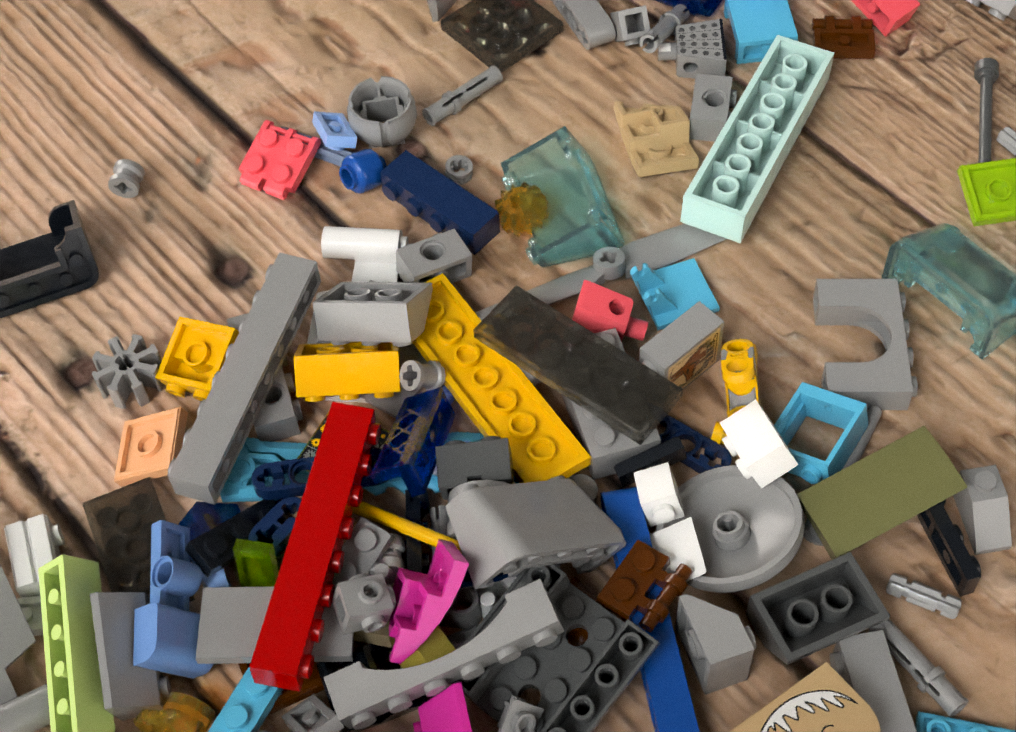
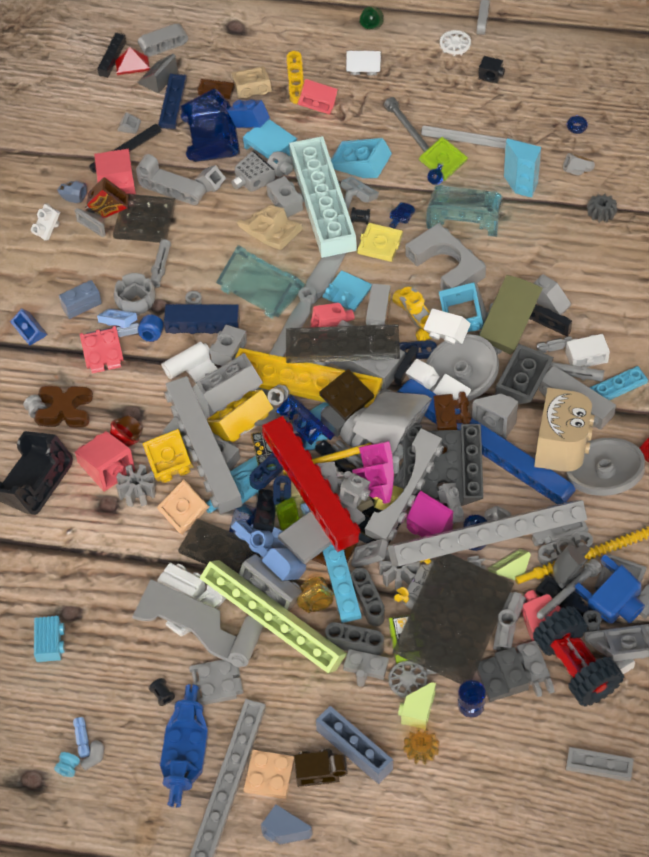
camera: 40 degrees left, 0 degrees up
clear yellow gear [495,181,548,238] -> none
light grey pin [639,4,690,53] -> none
reddish brown plate [812,16,876,59] -> none
none -> blue slope [10,308,48,345]
none -> reddish brown piece [34,386,93,427]
none -> sand blue brick [59,280,102,319]
none -> coral slope [75,431,135,492]
none -> piece [110,415,143,447]
none -> light grey piece [267,152,293,177]
none -> dark brown plate [319,369,374,421]
none -> medium azure slope [331,138,392,178]
none -> light grey plate [340,177,379,210]
none -> black bush [351,207,370,225]
none -> light yellow plate [358,223,403,262]
none -> clear blue piece [389,202,415,229]
none -> clear blue piece [427,163,444,185]
none -> white brick [565,334,610,367]

